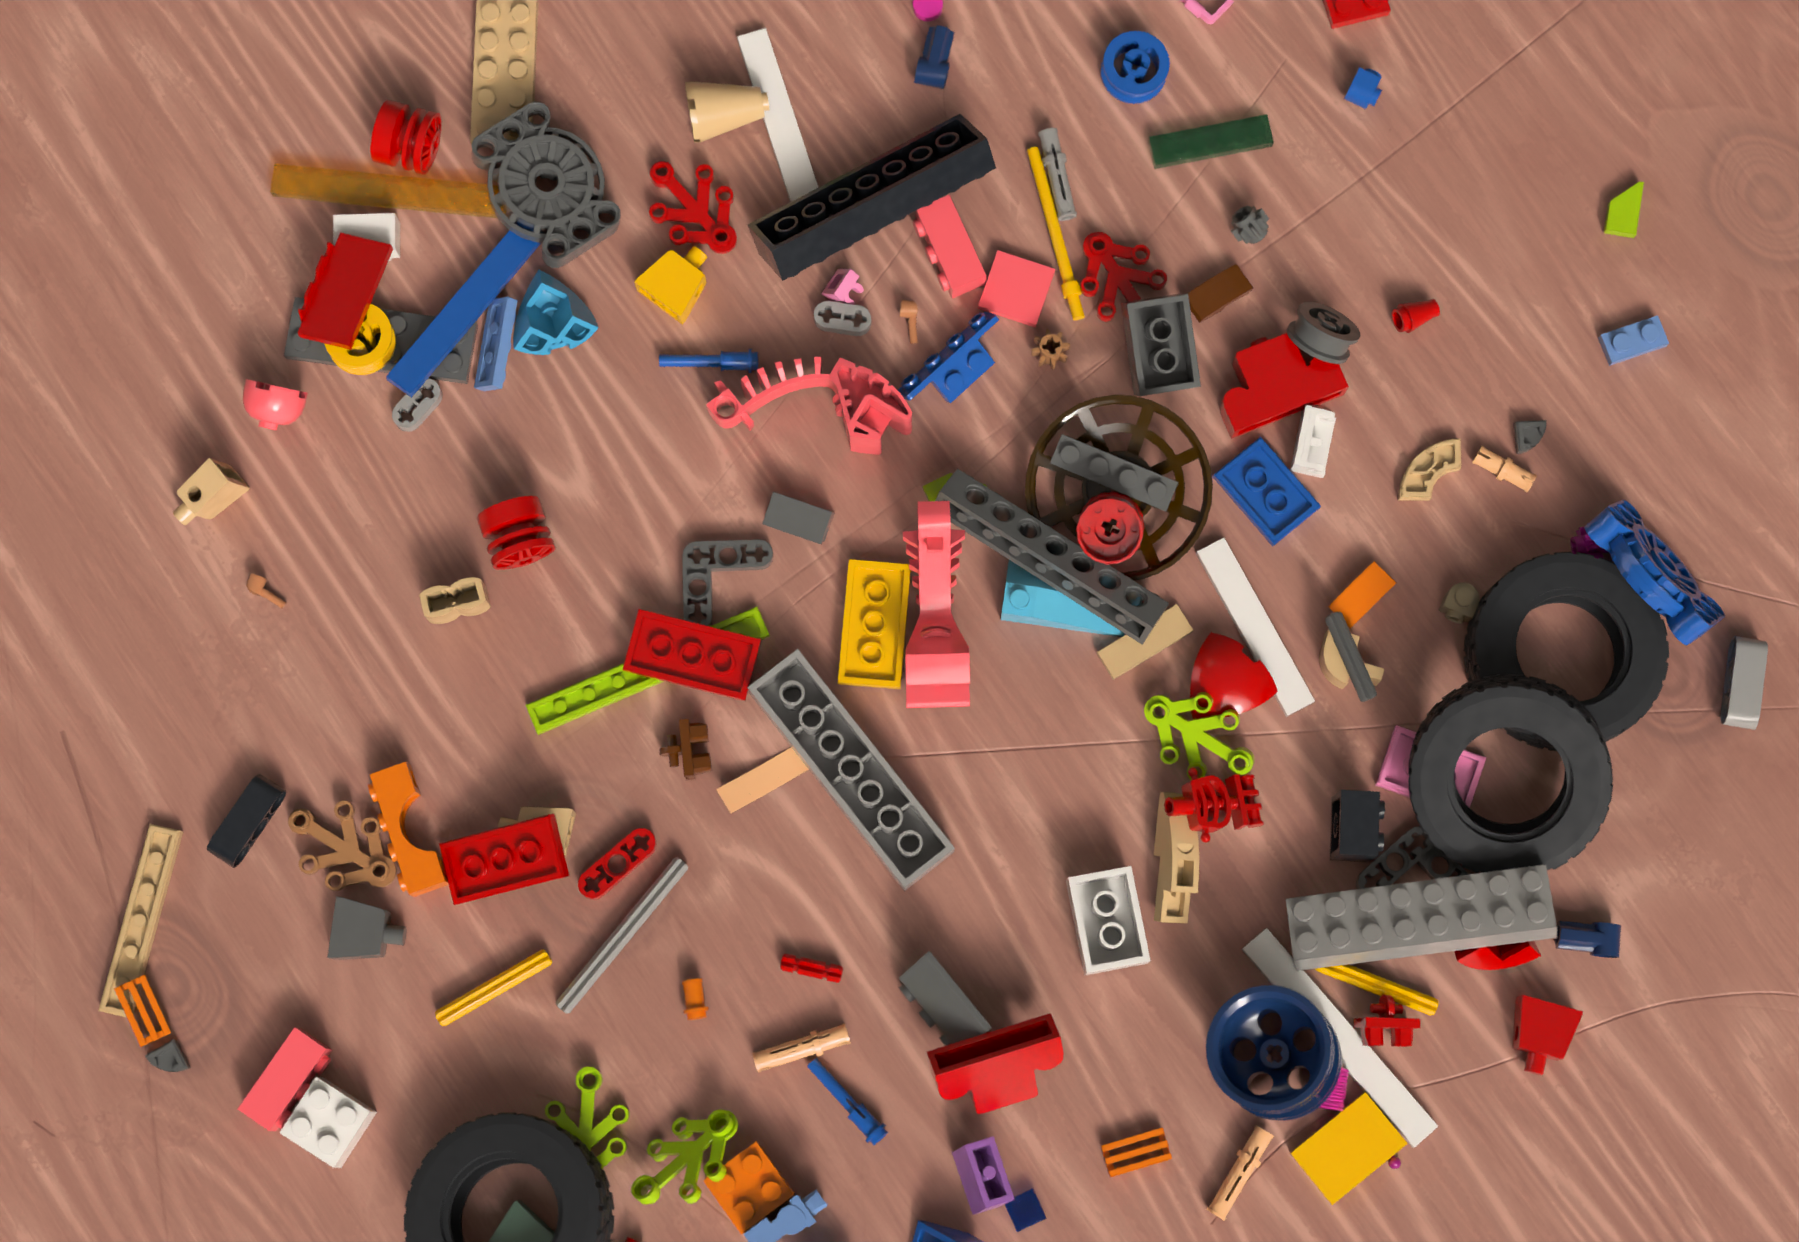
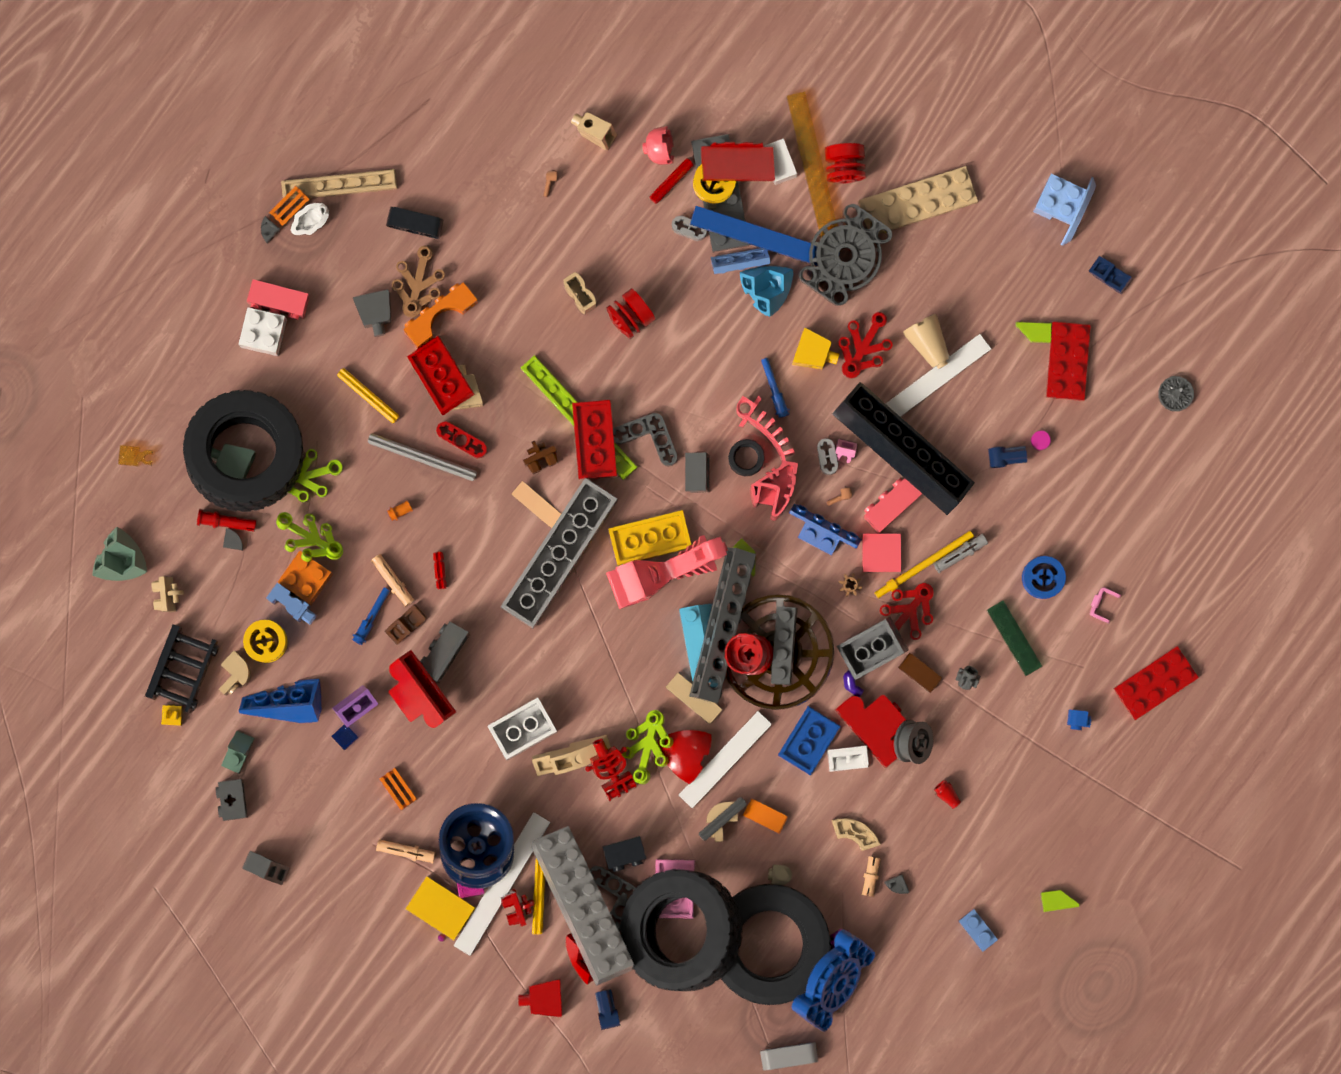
camera: 65 degrees right, 5 degrees up
none -> white arm [291,203,329,235]
none -> reddish brown slope [385,604,428,645]
none -> red axle [650,158,693,204]
none -> black tyre [728,439,765,477]
none -> dark purple arm [843,670,864,697]

